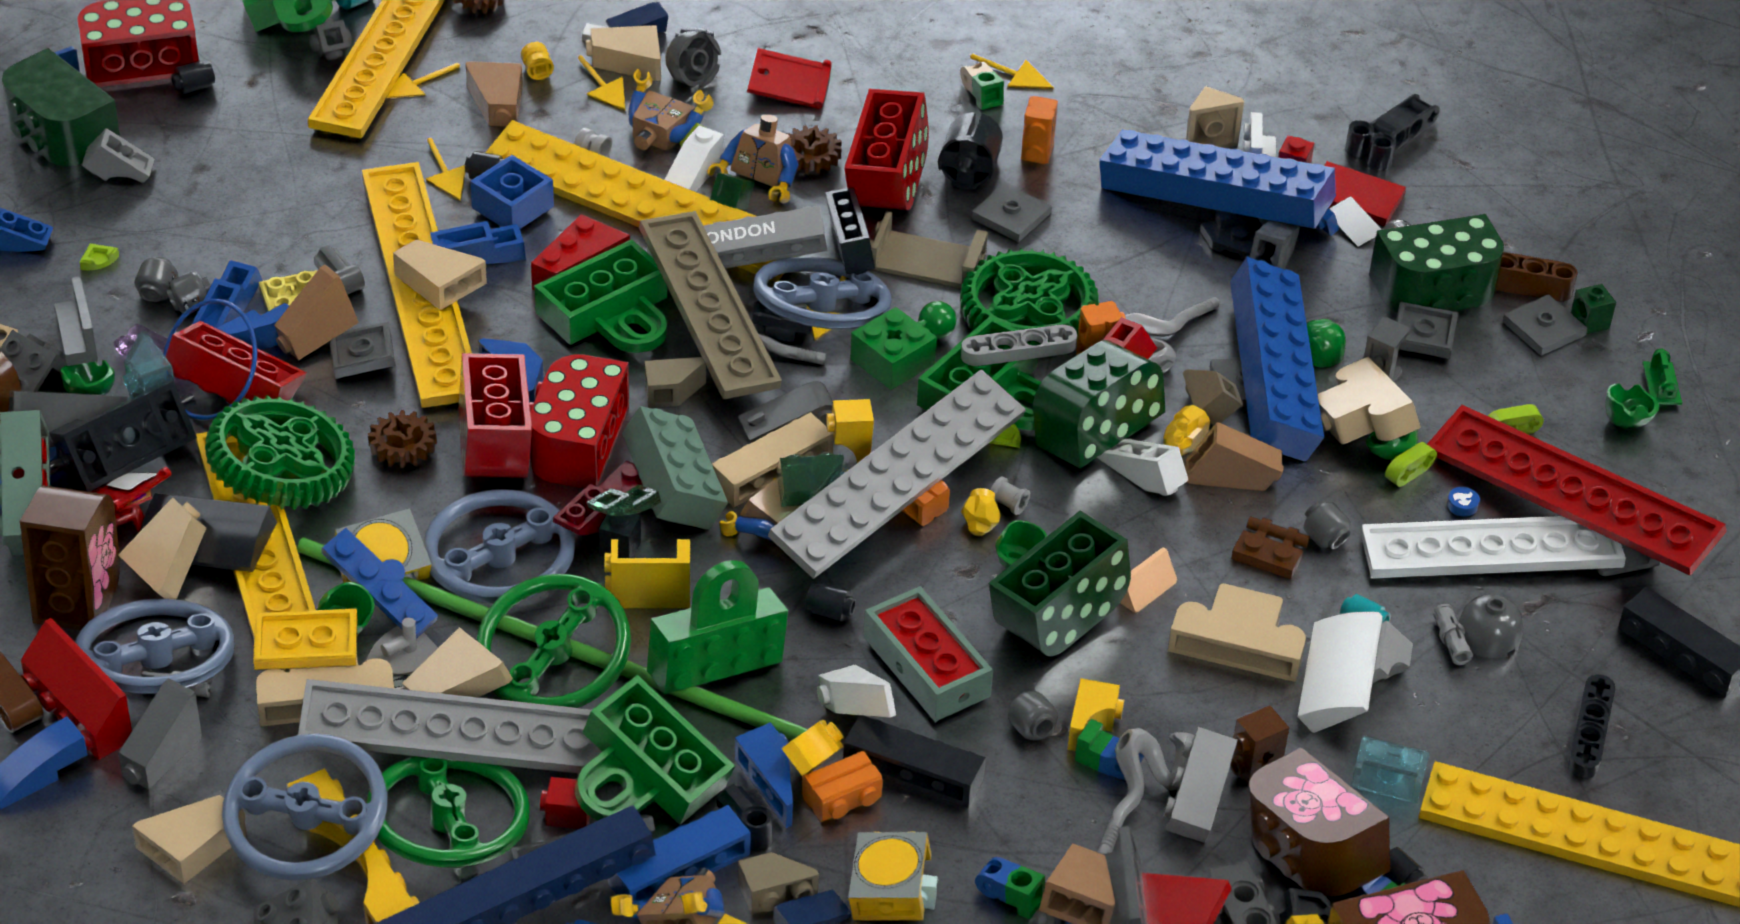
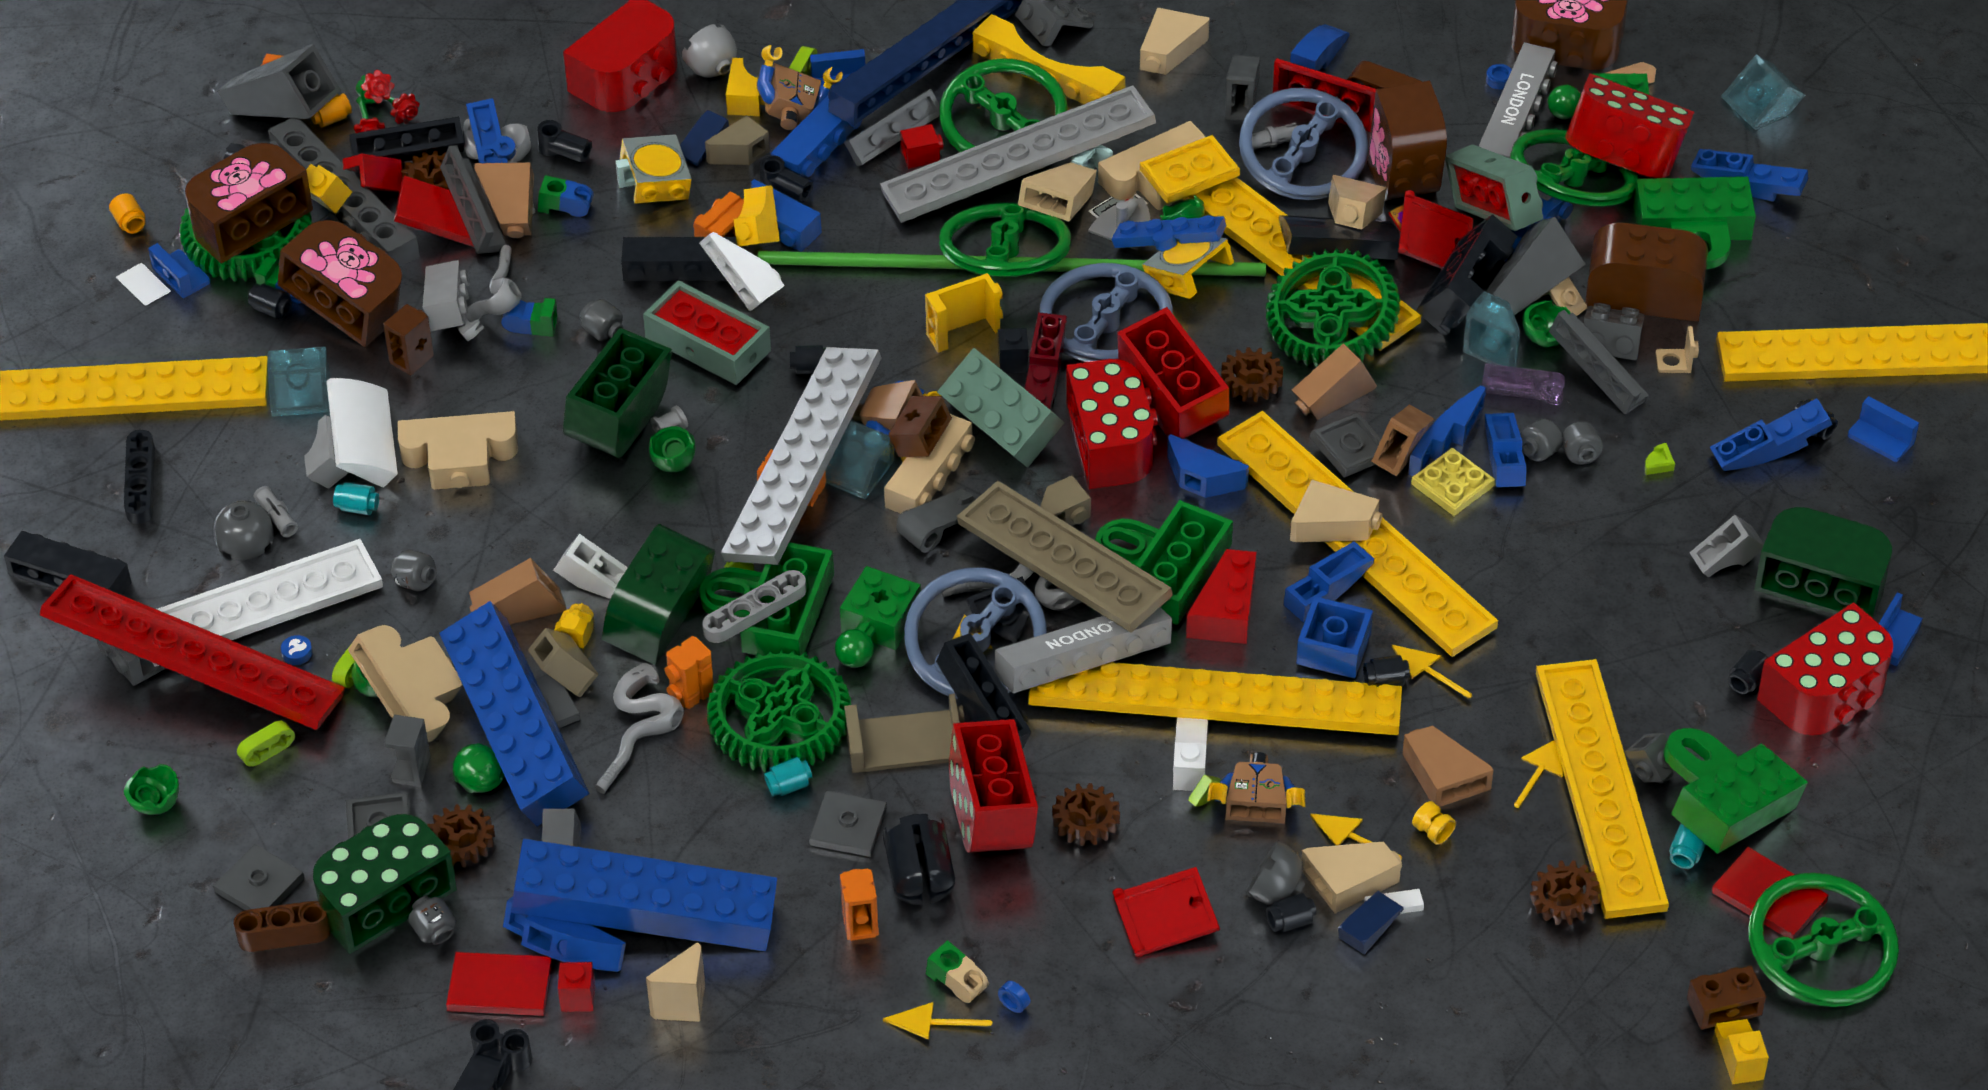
camera: 160 degrees right, 5 degrees up
white sticker [107,473,157,490] -> none
blue piece [162,299,257,420] -> none
red slope [162,321,307,404] -> none
sand blue piece [222,734,388,880] -> none
dark grey piece [314,245,365,295] -> none
light grey wheel [574,128,613,157] -> none
green brick [575,675,735,824] -> none
clear green slope [586,485,661,516] -> none
green brick [647,560,788,694] -> none
torso [707,115,798,204] -> none
dark green brick [710,173,755,210] -> none
clear green slope [777,453,844,507] -> none
yellow arch [826,399,874,463] -> none
yellow rock [961,488,1001,536] -> none
light grey bush [991,476,1031,515] -> none
yellow arch [1067,678,1125,751] -> none
red brick [1103,317,1157,359] -> none
light nougat slope [1120,547,1177,613] -> none
reddish brown plate [1231,516,1310,579] -> none
white bracket [1243,112,1276,157] -> none
white sticker [1330,196,1382,247] -> none
dark green brick [1571,284,1616,334] -> none
green hinge [1642,348,1682,405] -> none
none -> reddish brown gear [427,804,495,867]
none -> teal brick [764,757,812,797]
none -> reddish brown brick [888,396,952,457]
none -> blue tile [998,981,1031,1013]
none -> medium nougat slope [1292,343,1377,420]

